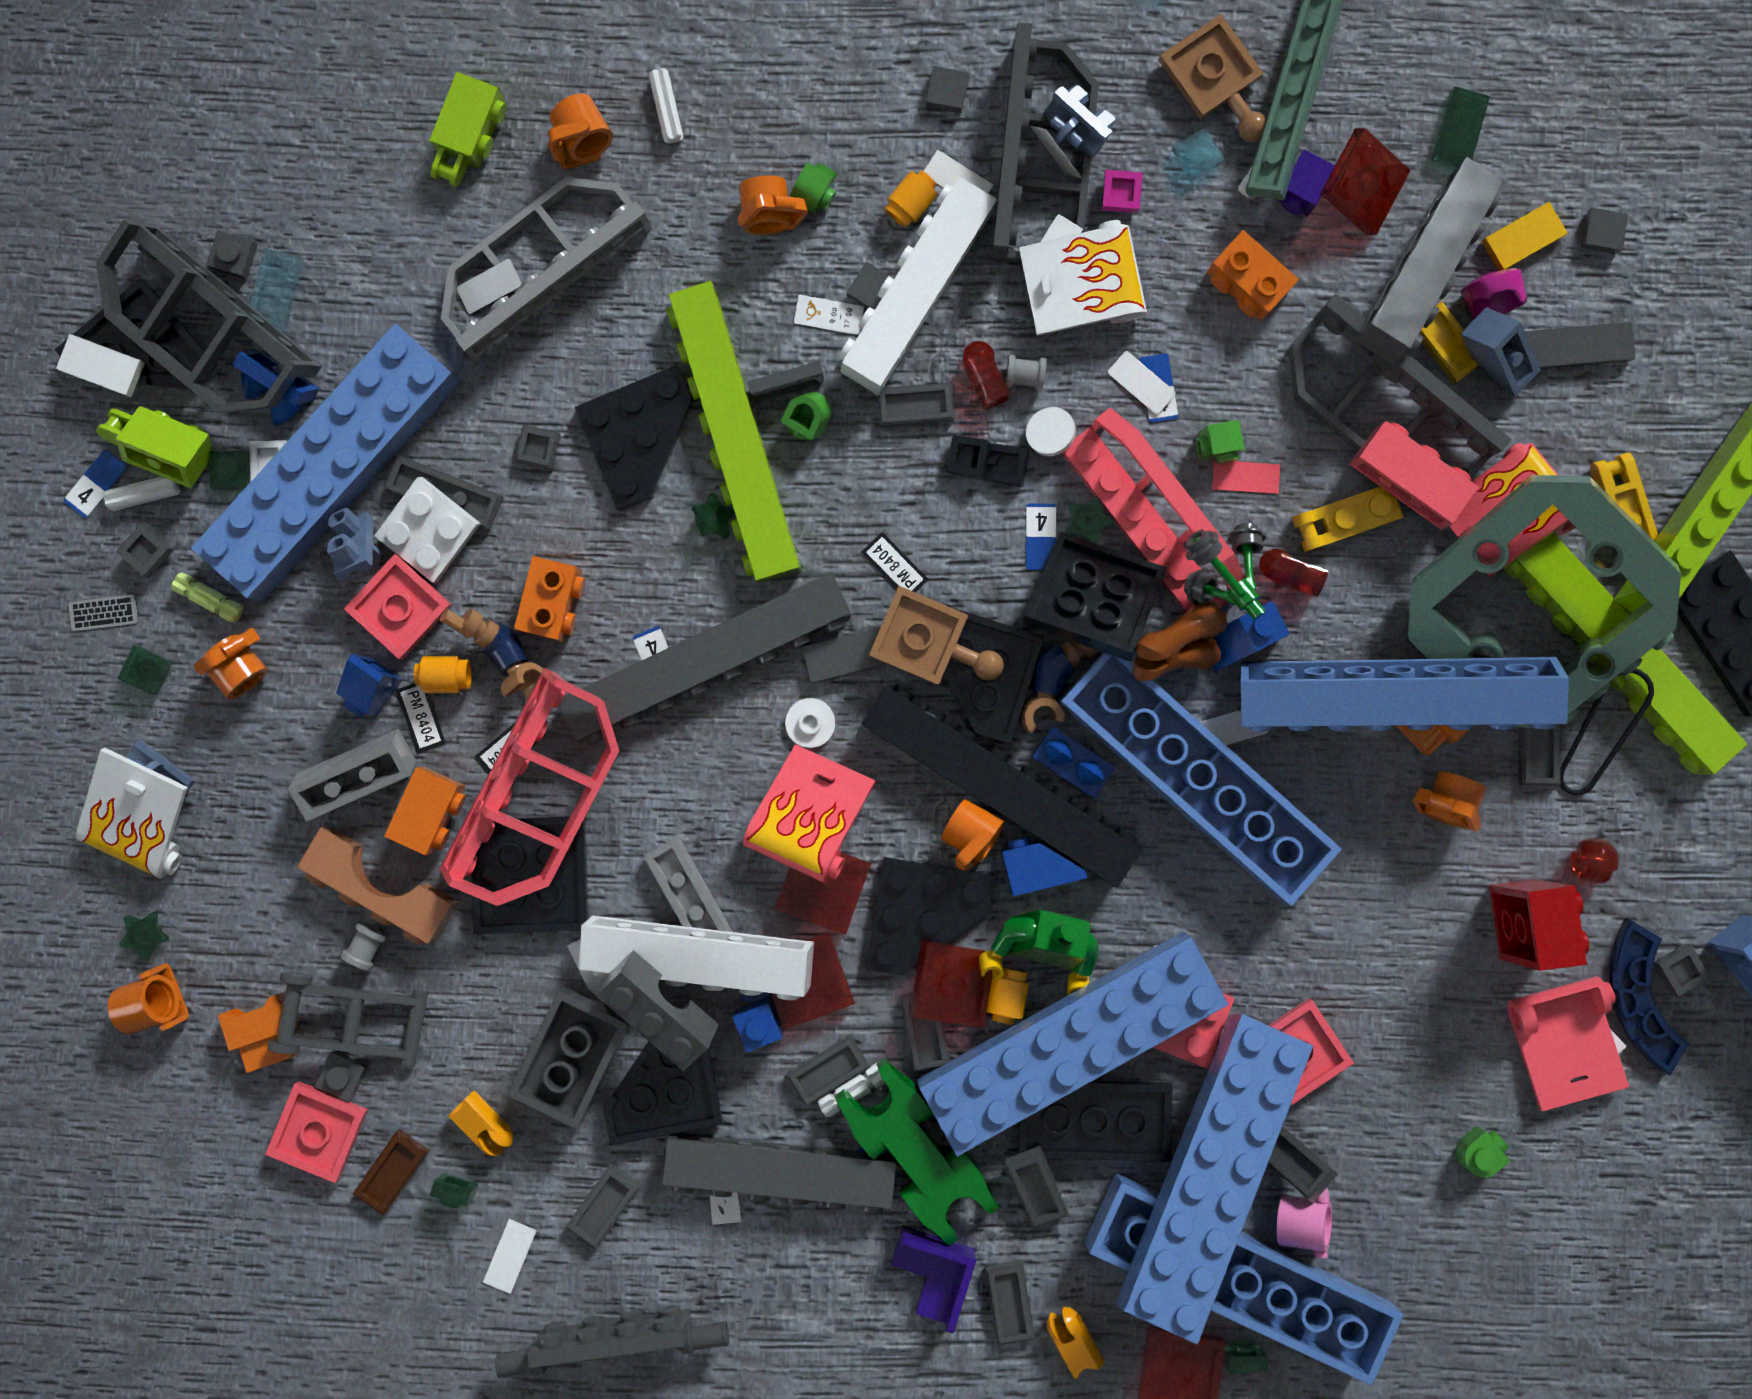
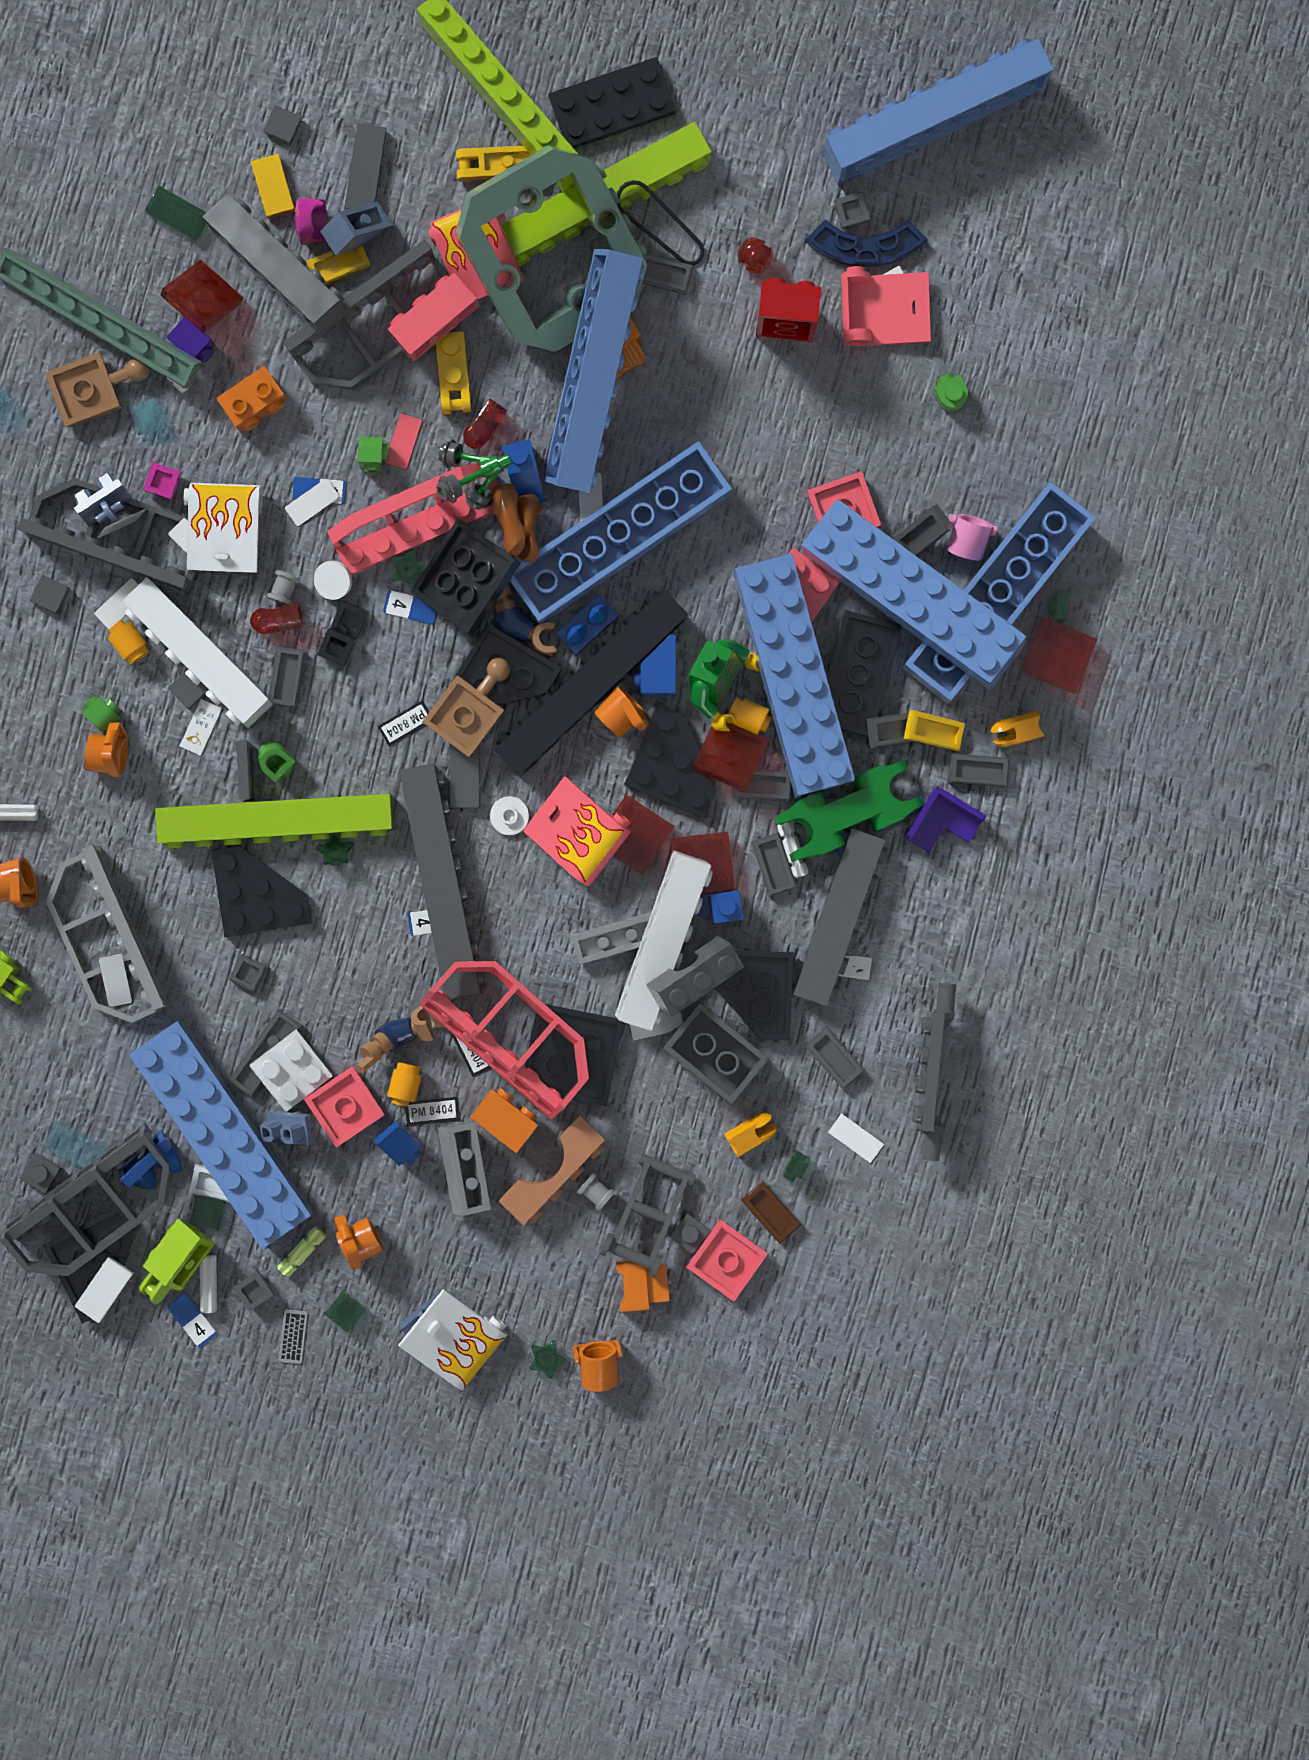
camera: 75 degrees left, 0 degrees up
orange brick [514,556,585,642] -> none
orange piece [1413,771,1487,832] -> none
none -> yellow tile [904,710,965,752]

